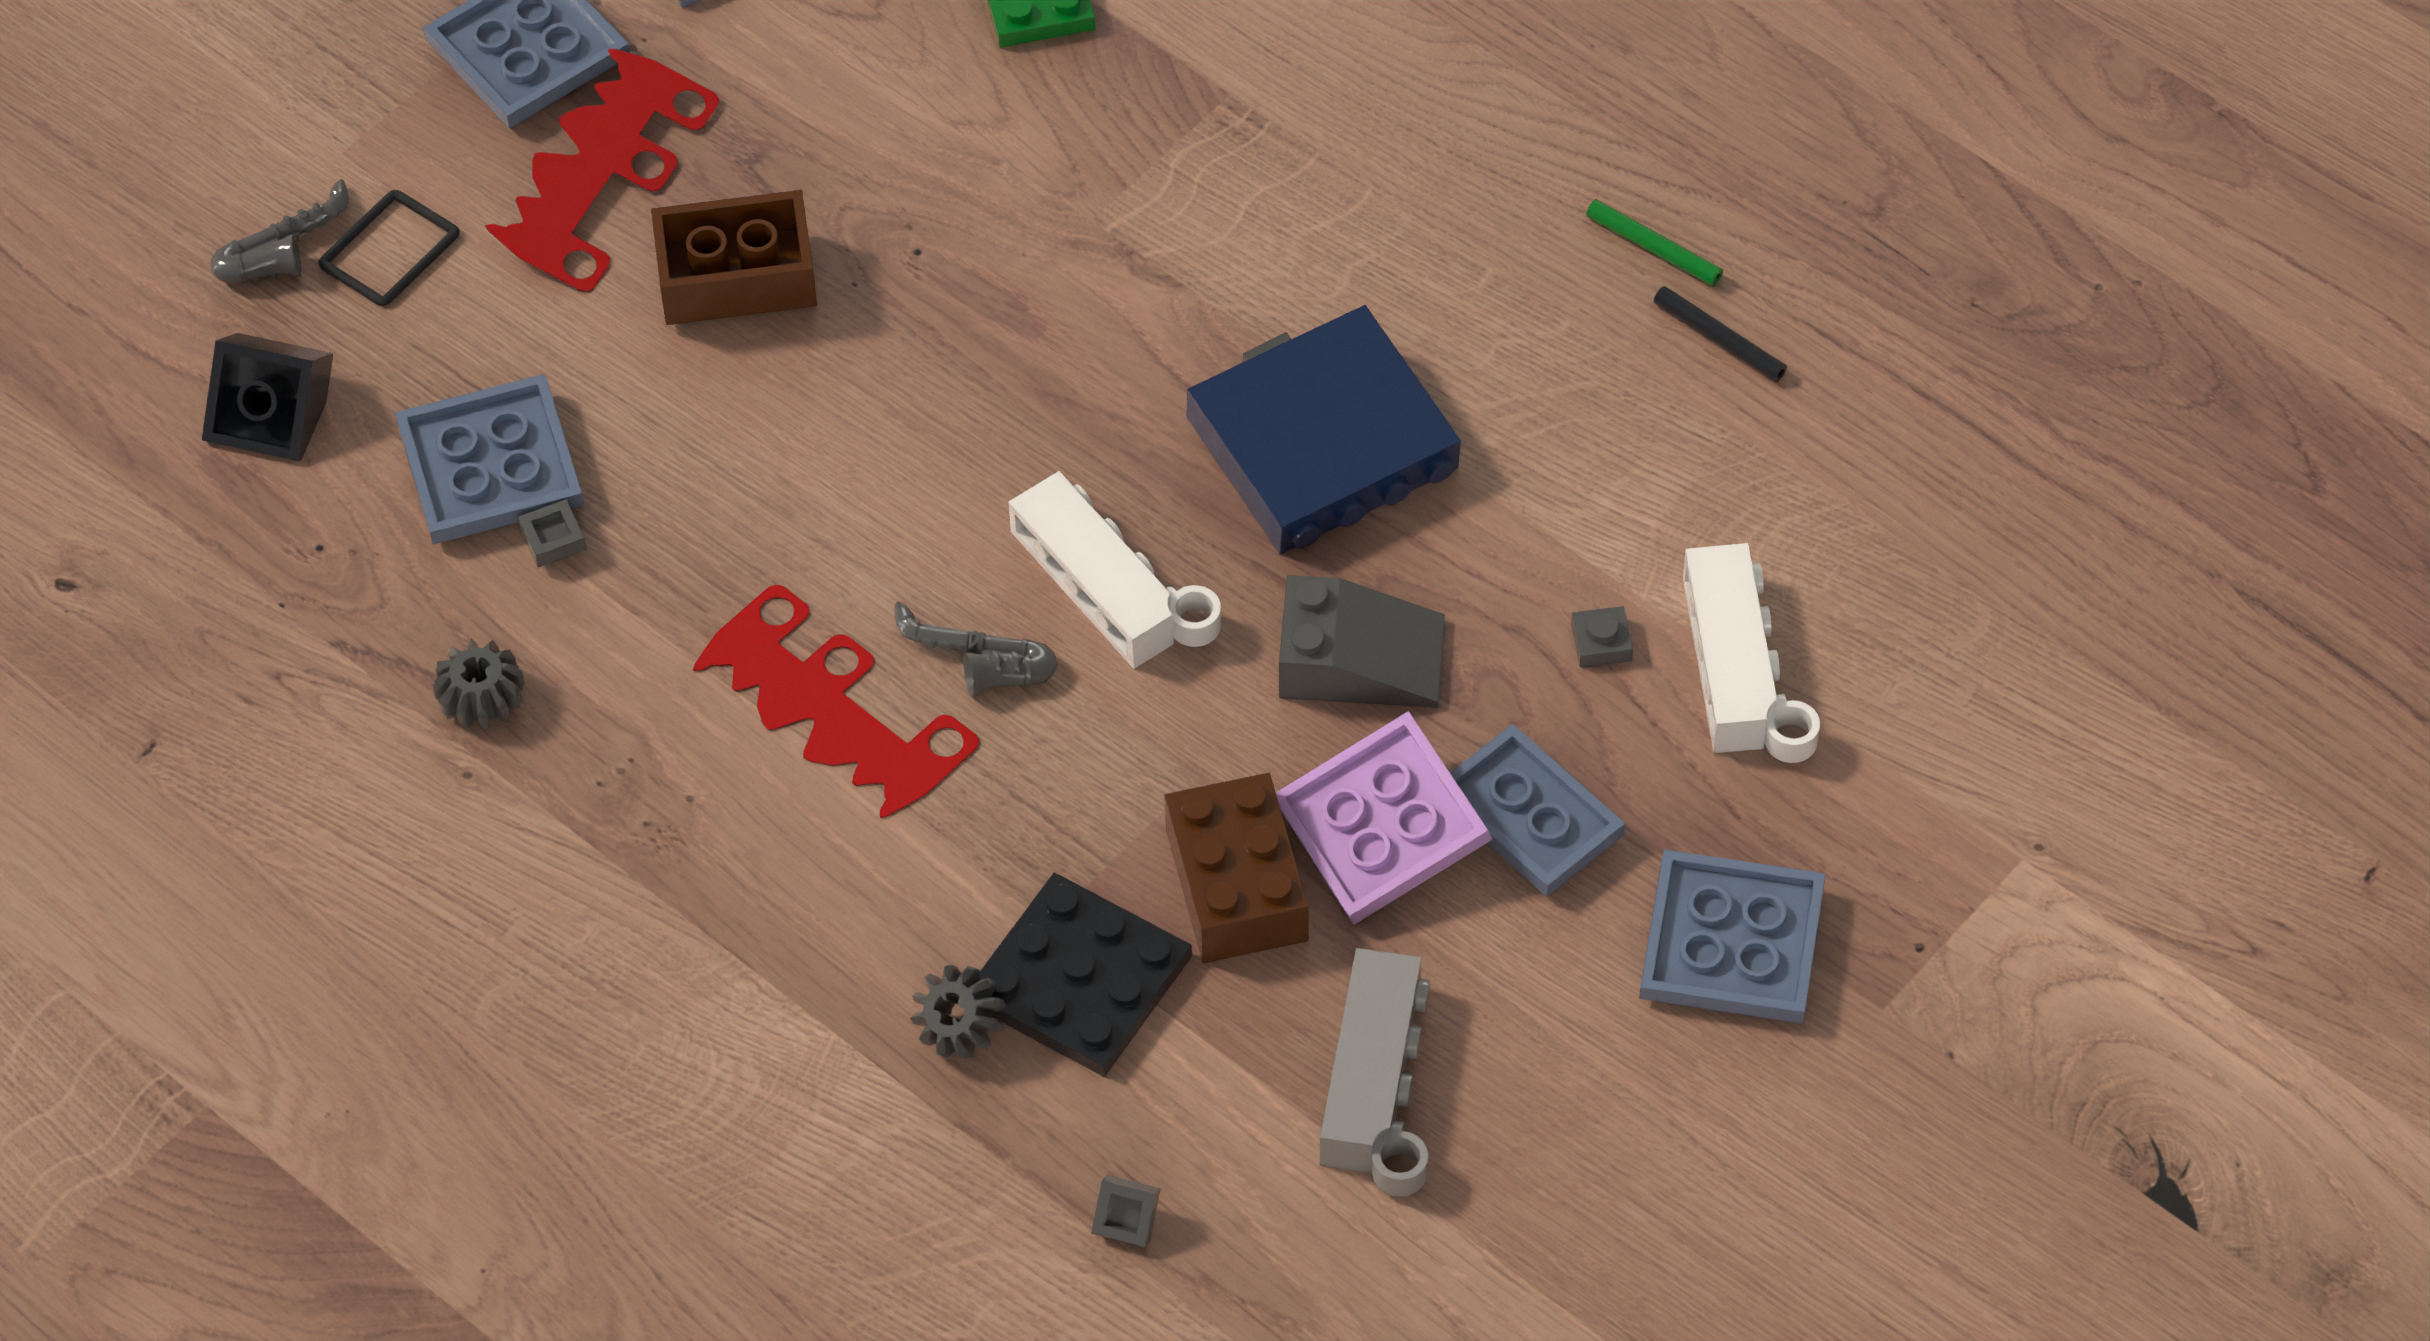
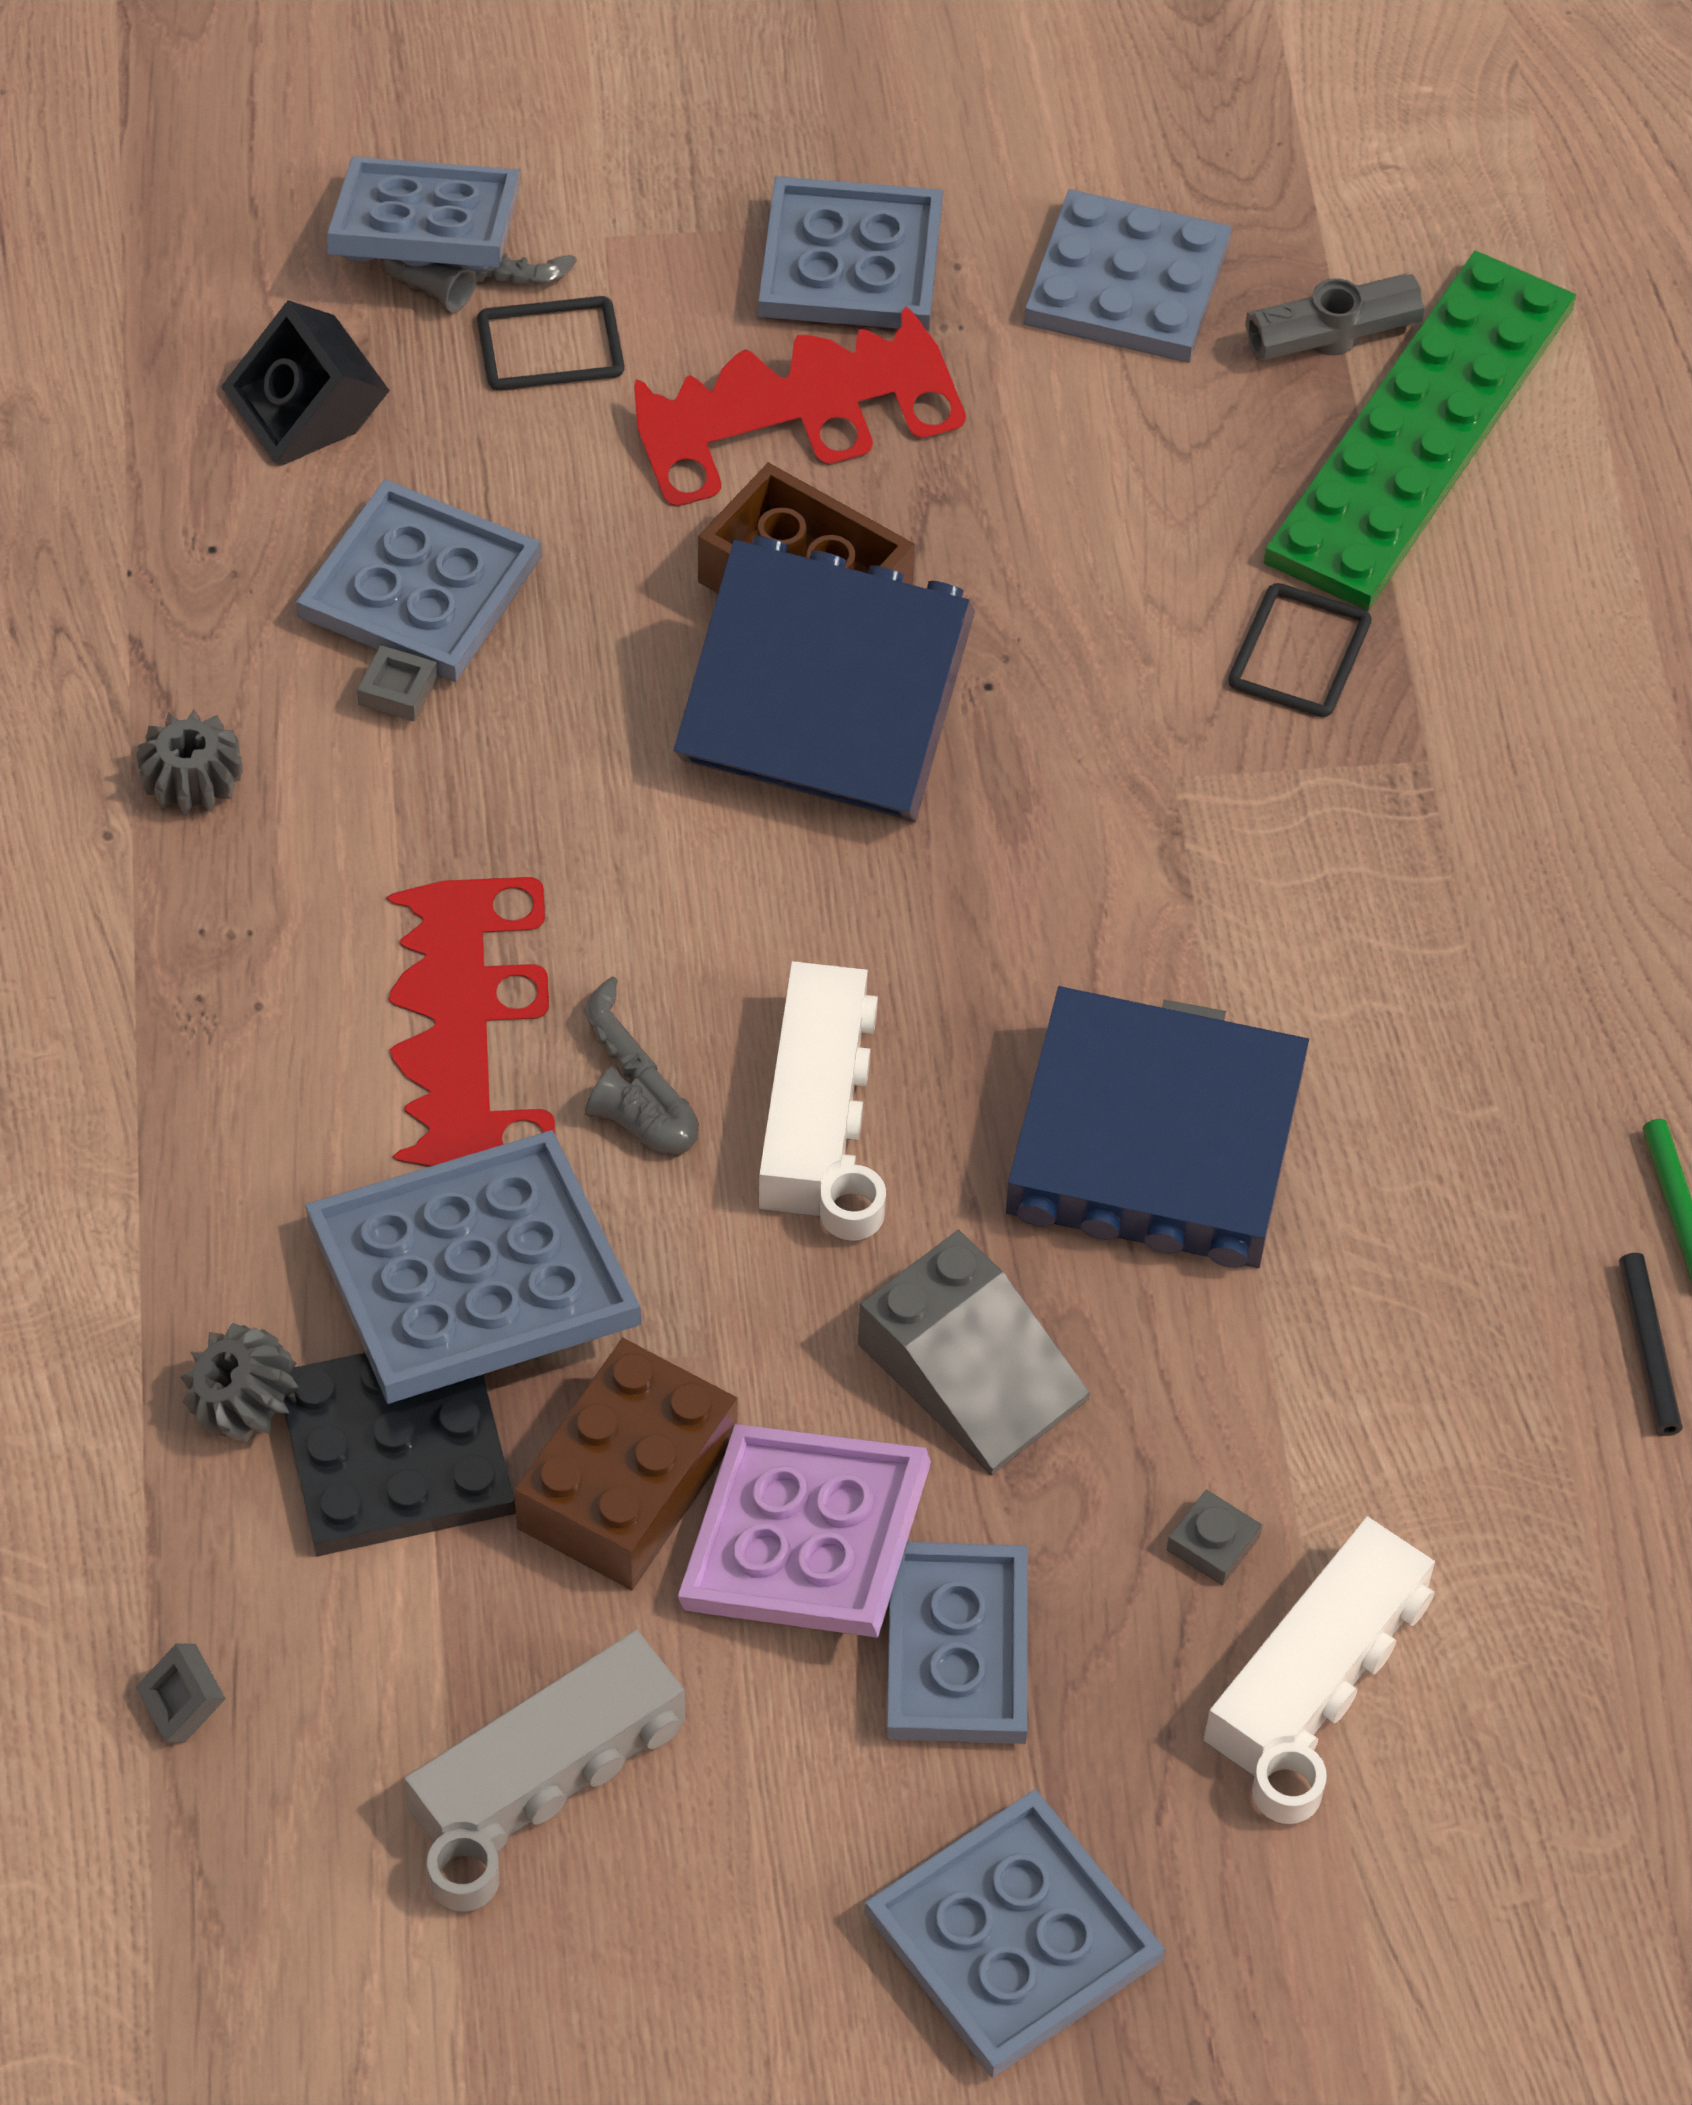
camera: 40 degrees right, 0 degrees up
none -> sand blue plate [305,1130,642,1404]
none -> sand blue plate [327,157,520,271]
none -> dark blue brick [673,536,975,822]
none -> black piece [1228,583,1372,717]

